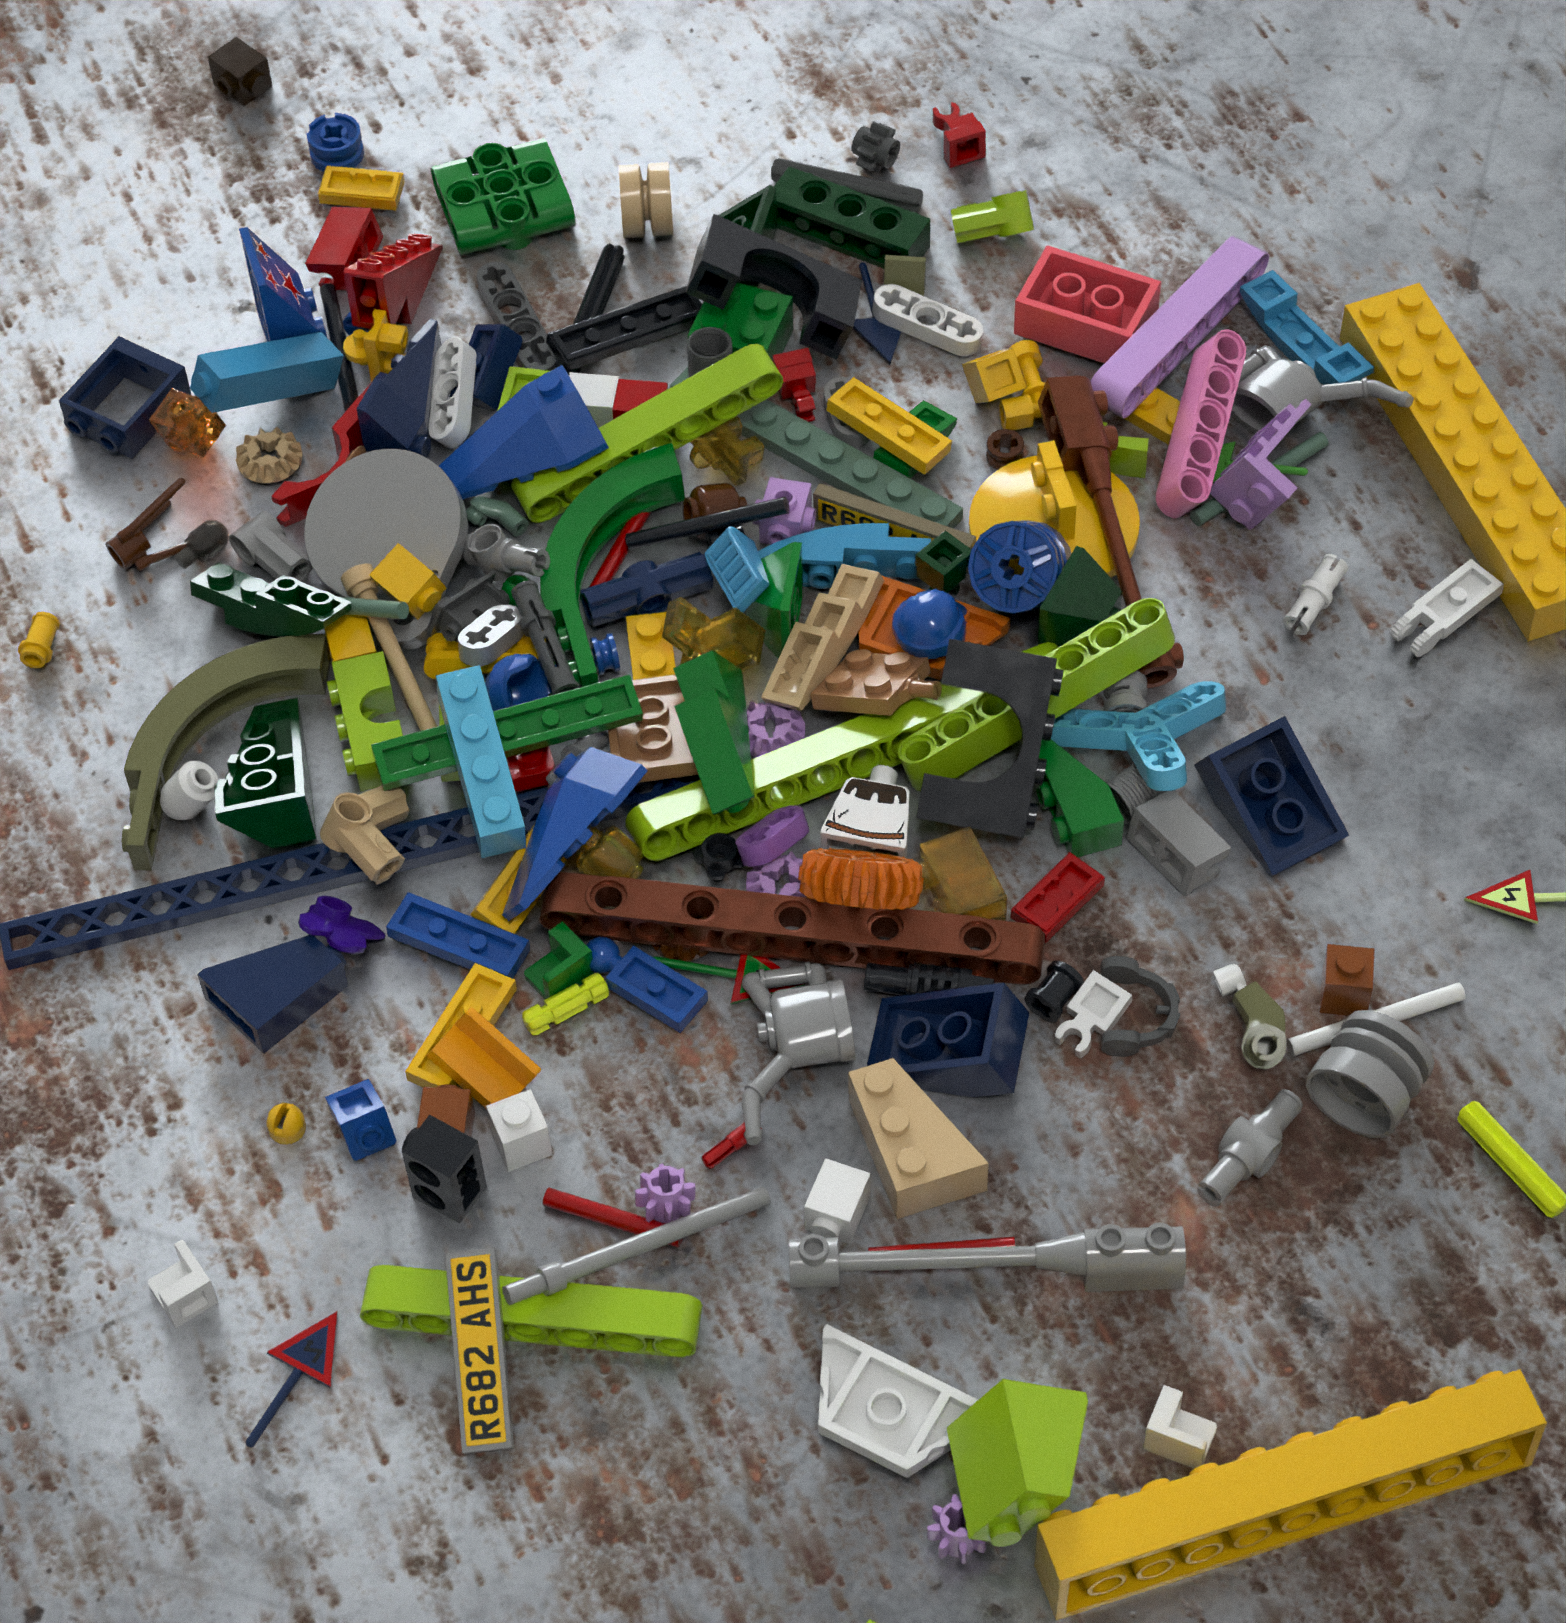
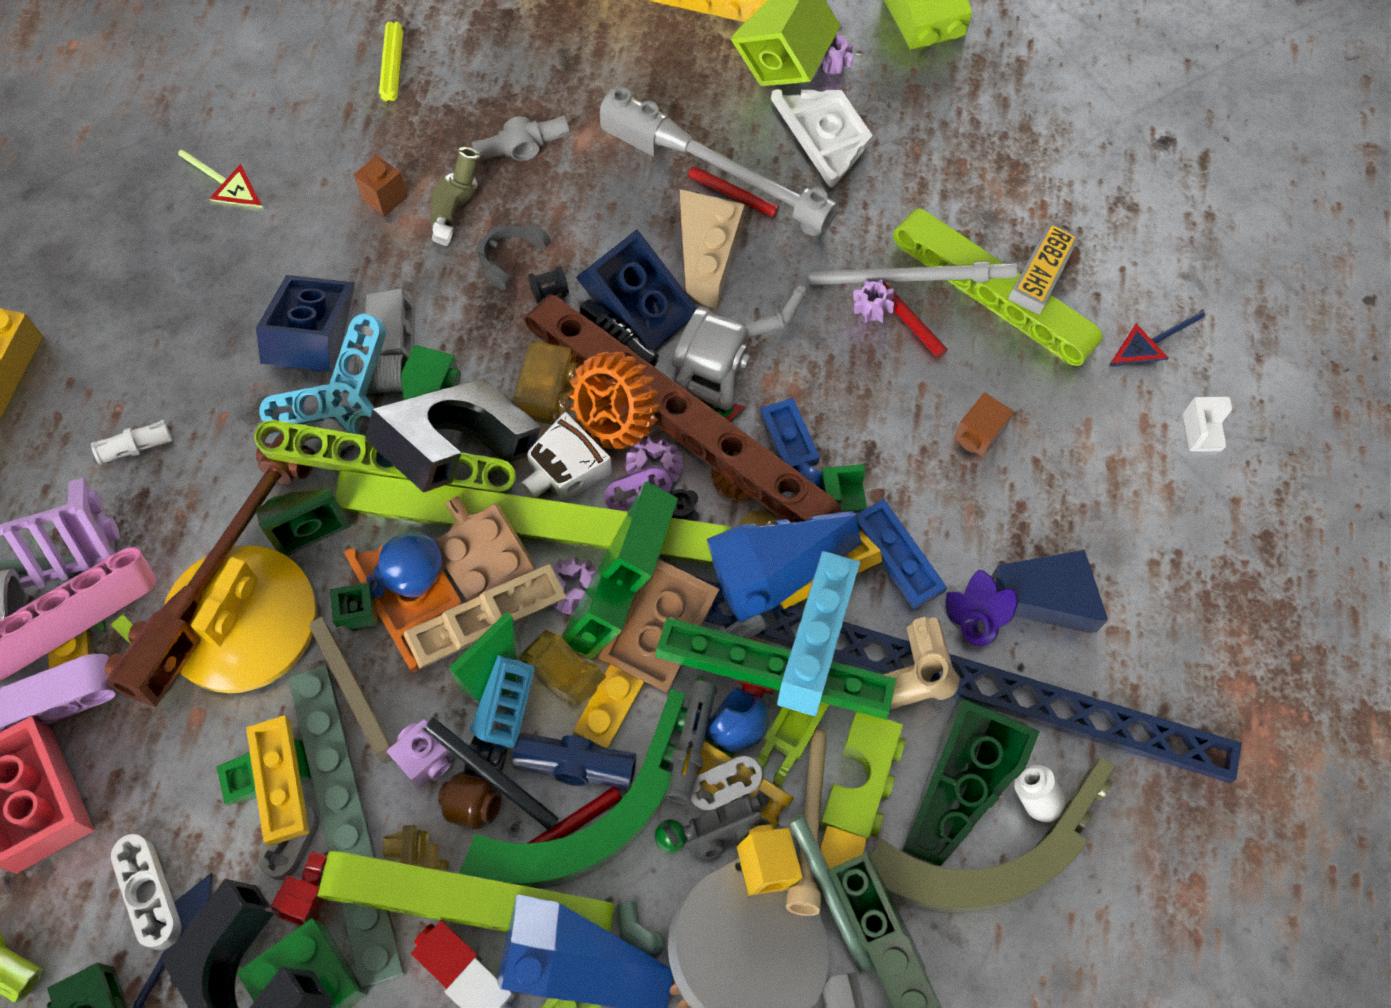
camera: 150 degrees left, 10 degrees up
yellow hinge [266,1102,306,1145] -> none
blue bracket [325,1079,397,1161] -> none
black brick [402,1114,487,1224] -> none
yellow plate [405,963,517,1087] -> none
light orange panel [426,1007,541,1109] -> none
light grey pin [461,524,550,581] -> none
white brick [486,1089,553,1172] -> none
neon yellow axle [522,973,609,1035] -> none
blue bush [590,633,620,676] -> none
dark grey piece [687,327,732,377] -> none
red pin [701,1122,747,1169] -> none
dark azure slope [758,523,931,589] -> none
white brick [804,1158,871,1244] -> none
olive slope [884,255,926,305] -> none
yellow brick [962,348,1027,403] -> none
blue wheel [968,520,1071,613] -> none
reddish brown bush [986,429,1024,470] -> none
yellow bar [999,340,1045,430] -> none
red plate [1010,852,1105,943] -> none
white plate [1055,970,1132,1058] -> none
white panel [1143,1385,1217,1469] -> none
white bar [1286,982,1466,1057] -> none
light grey wheel [1306,1010,1435,1138] -> none
white hinge [1390,559,1504,658] -> none

